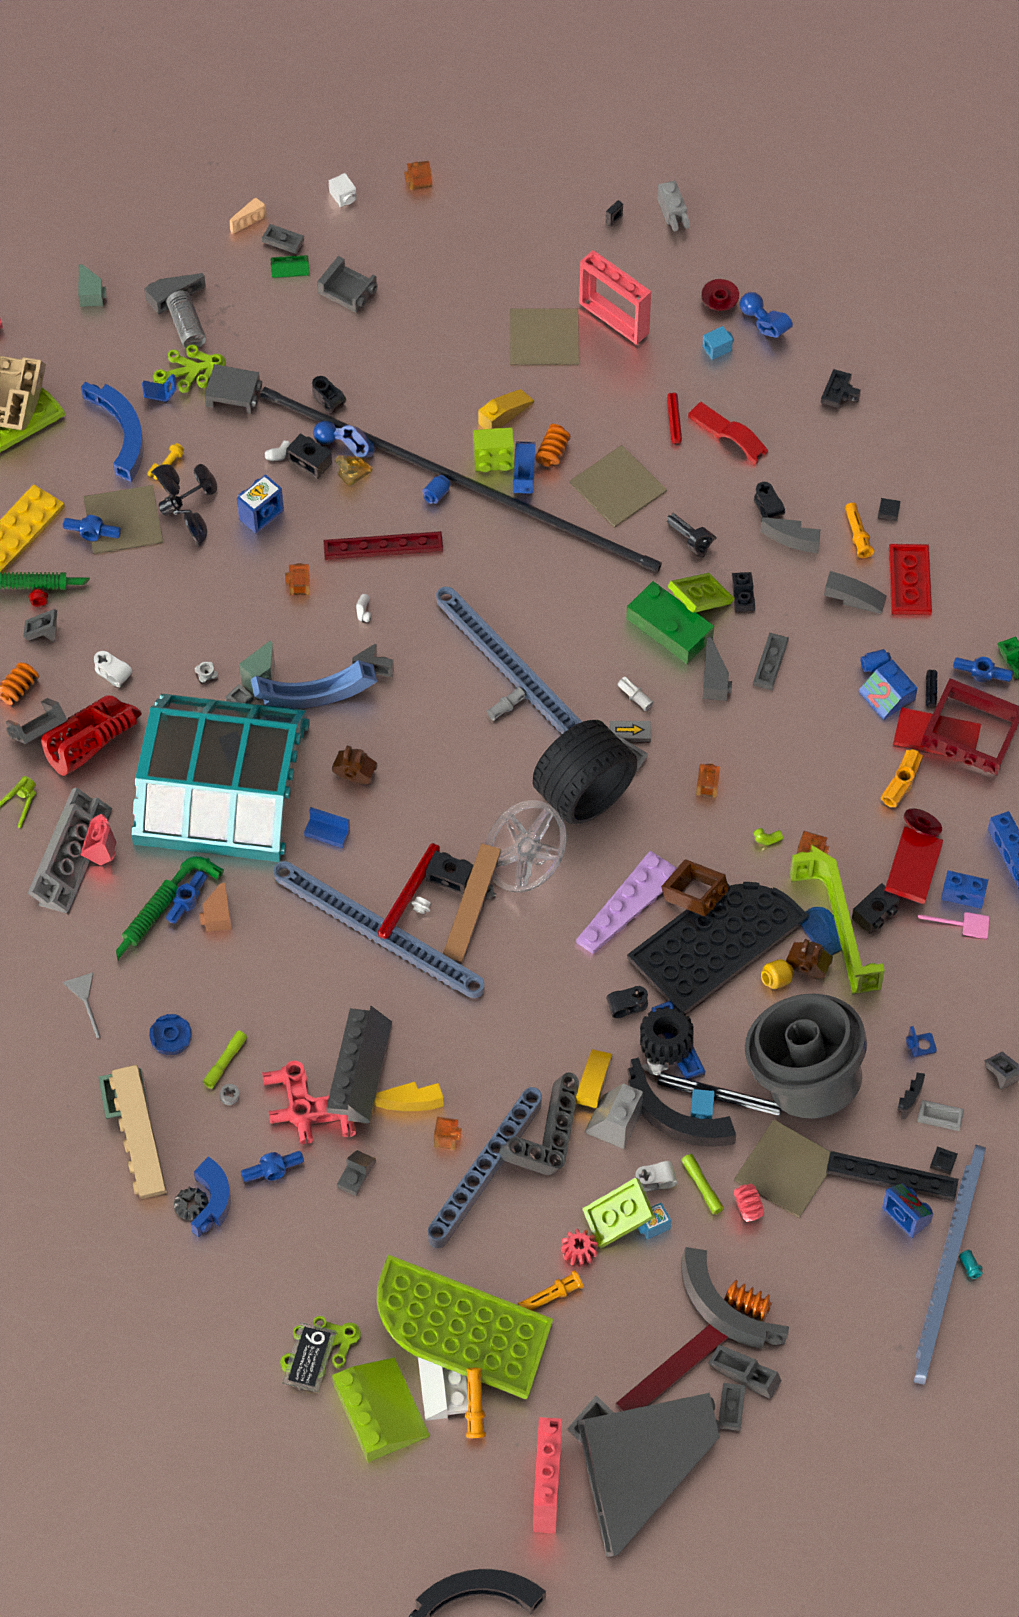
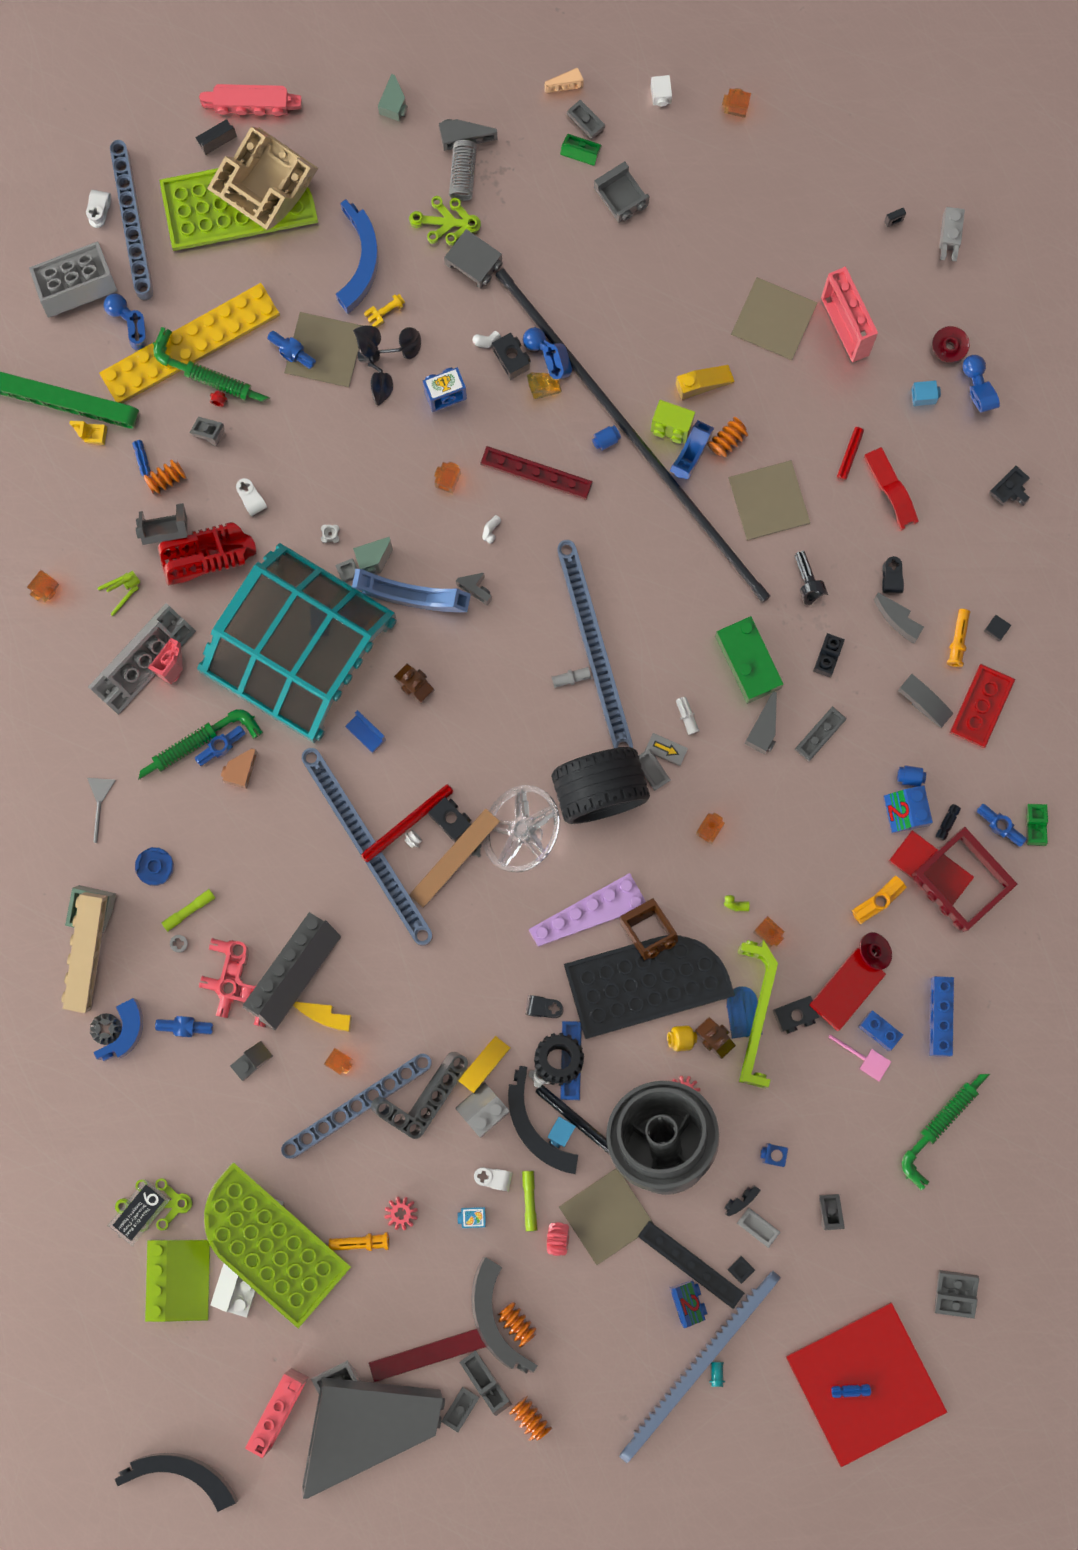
camera: 25 degrees right, 20 degrees up
blue bracket [142,374,177,402] -> none
black piece [312,376,346,413] -> none
light orange pin [465,1367,486,1438] -> none
plate [582,1178,655,1248] -> none
lime plate [668,573,735,613] -> none
none -> orange piece [509,1396,552,1441]

